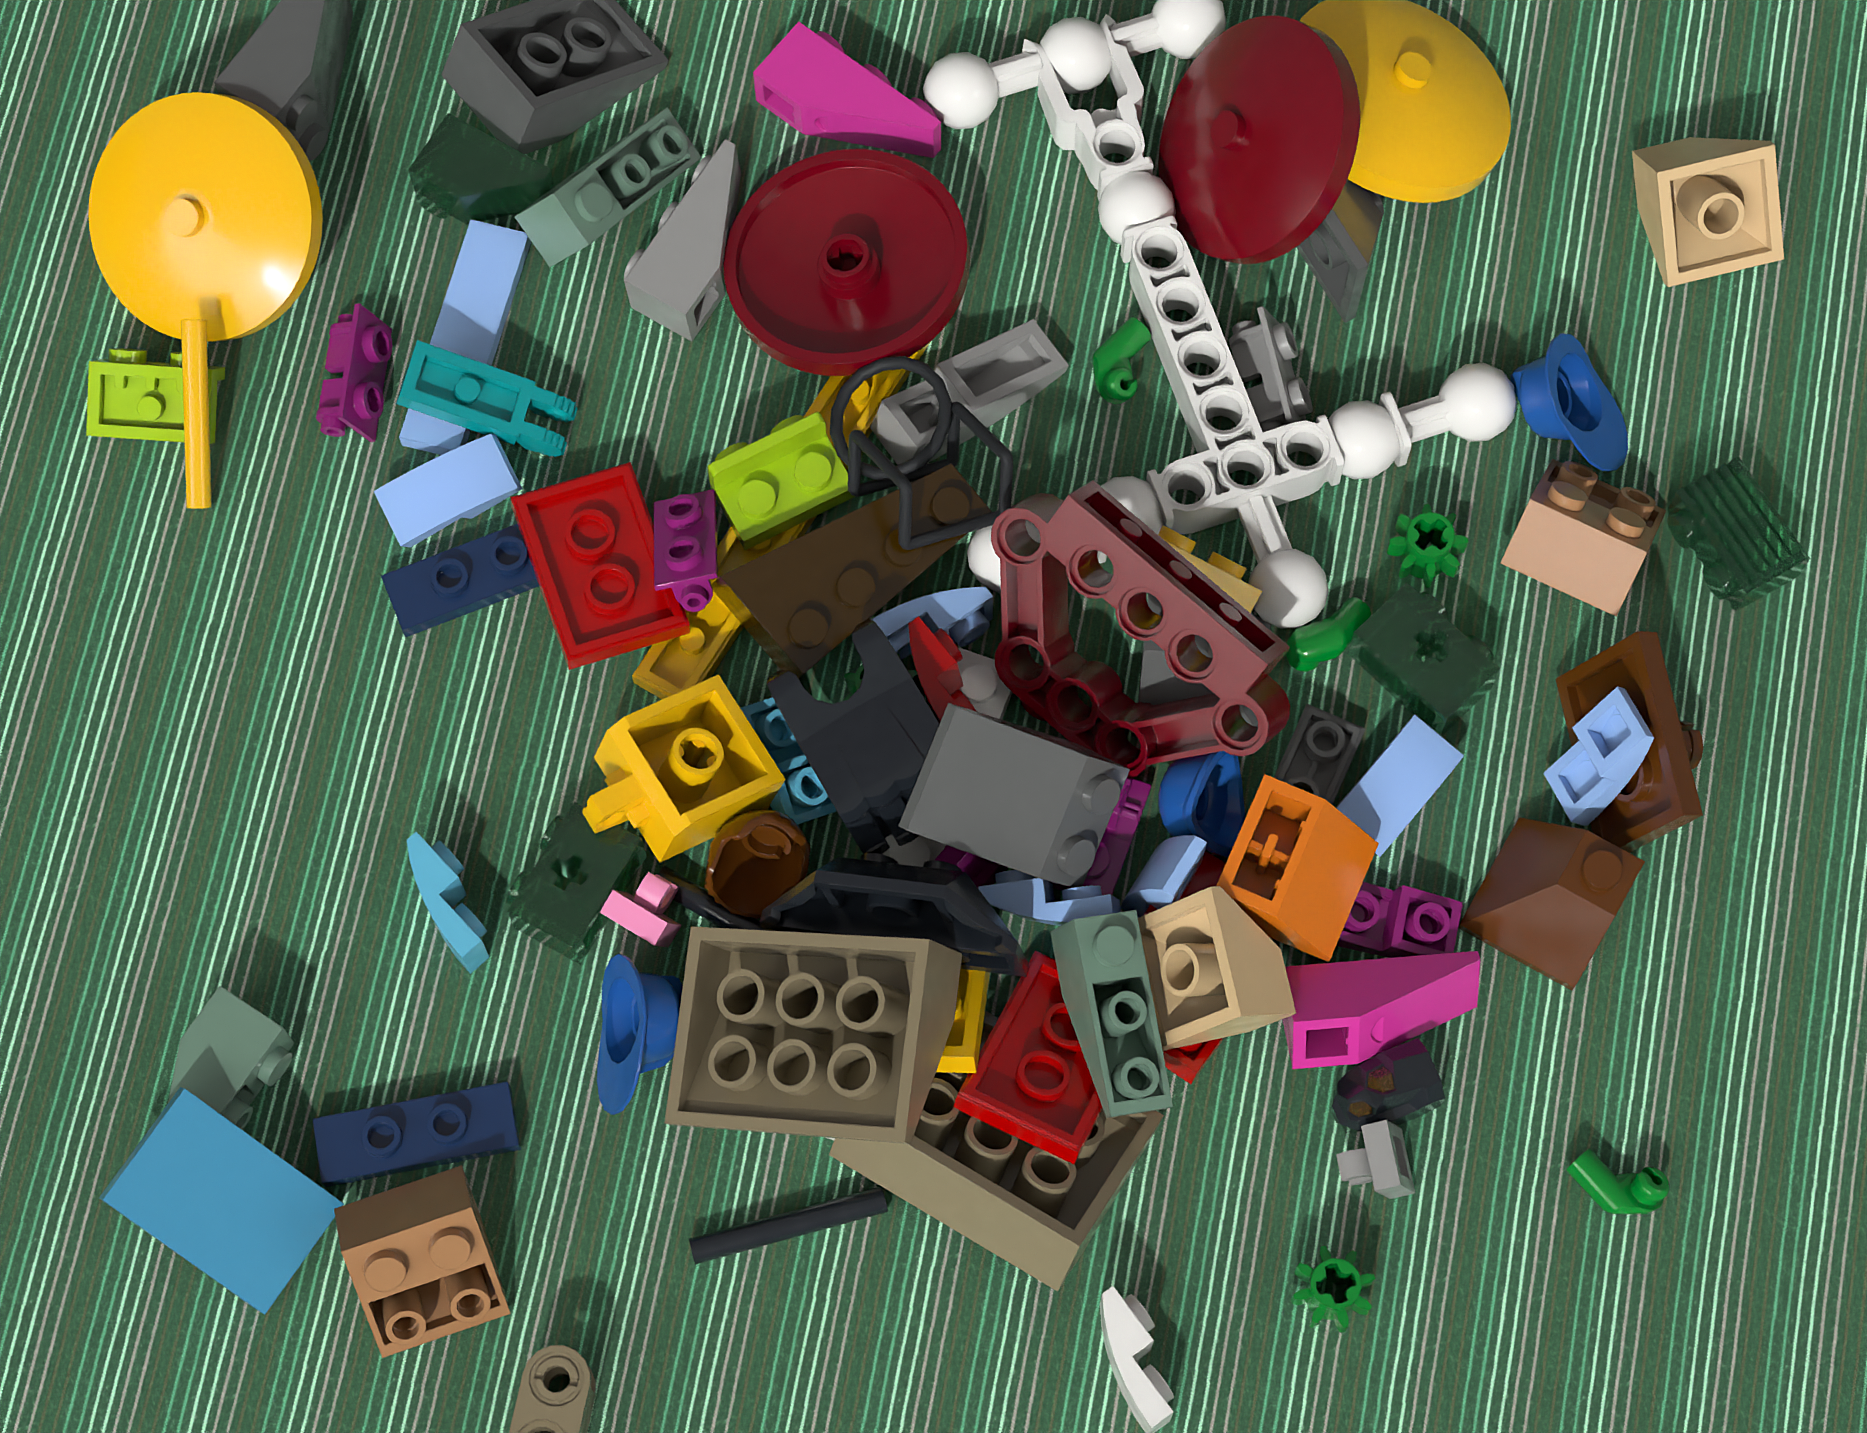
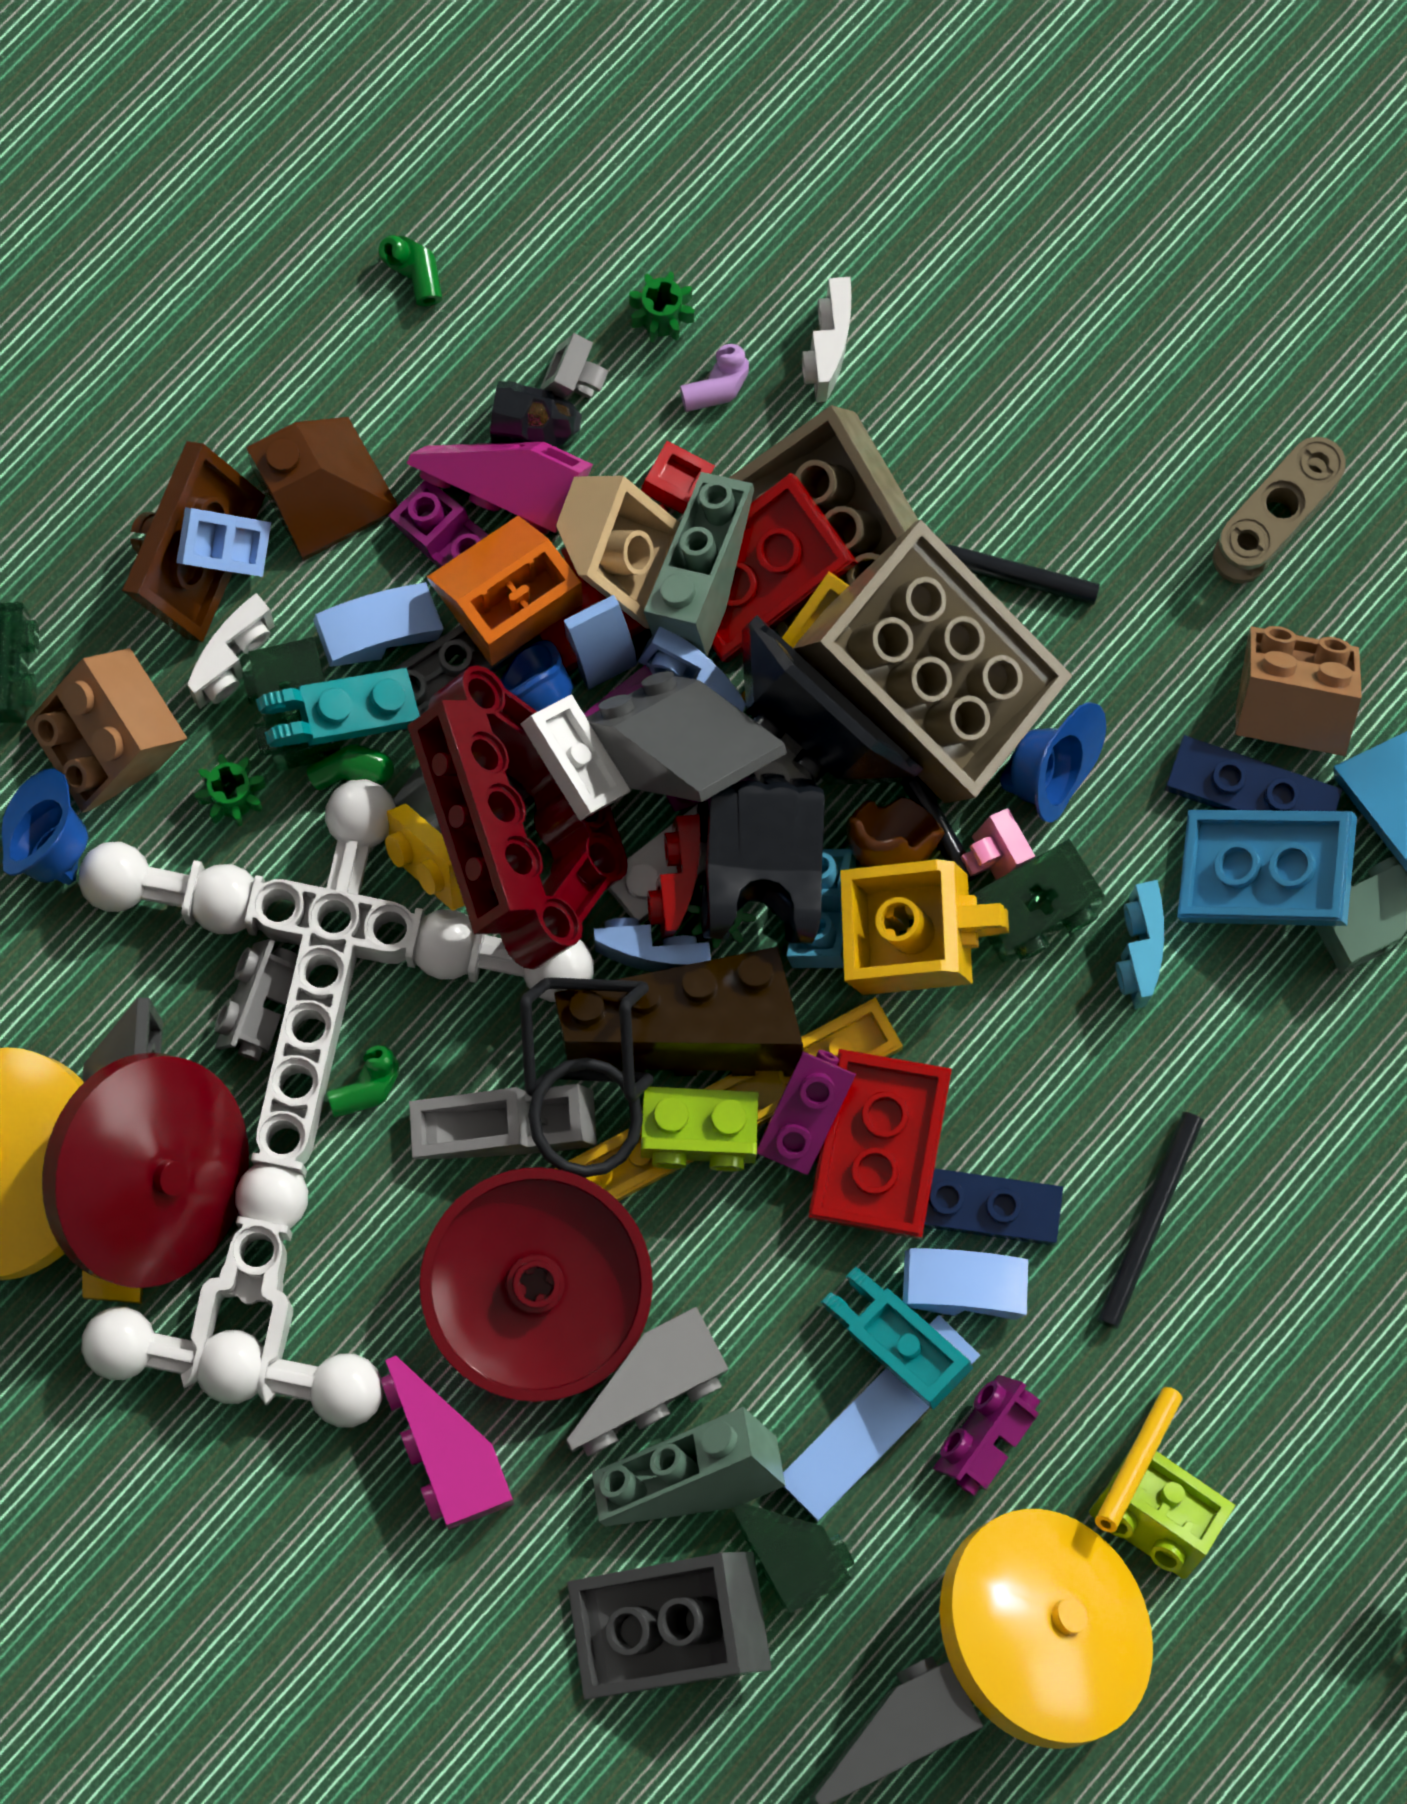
camera: 155 degrees left, 5 degrees up
none -> white slope [187,593,275,709]
none -> teal hinge [256,667,420,747]
none -> white plate [521,694,631,821]
none -> red plate [641,441,715,514]
none -> lavender arm [680,344,749,412]
none -> black bar [1097,1112,1204,1329]
none -> dark azure tile [1177,810,1357,926]

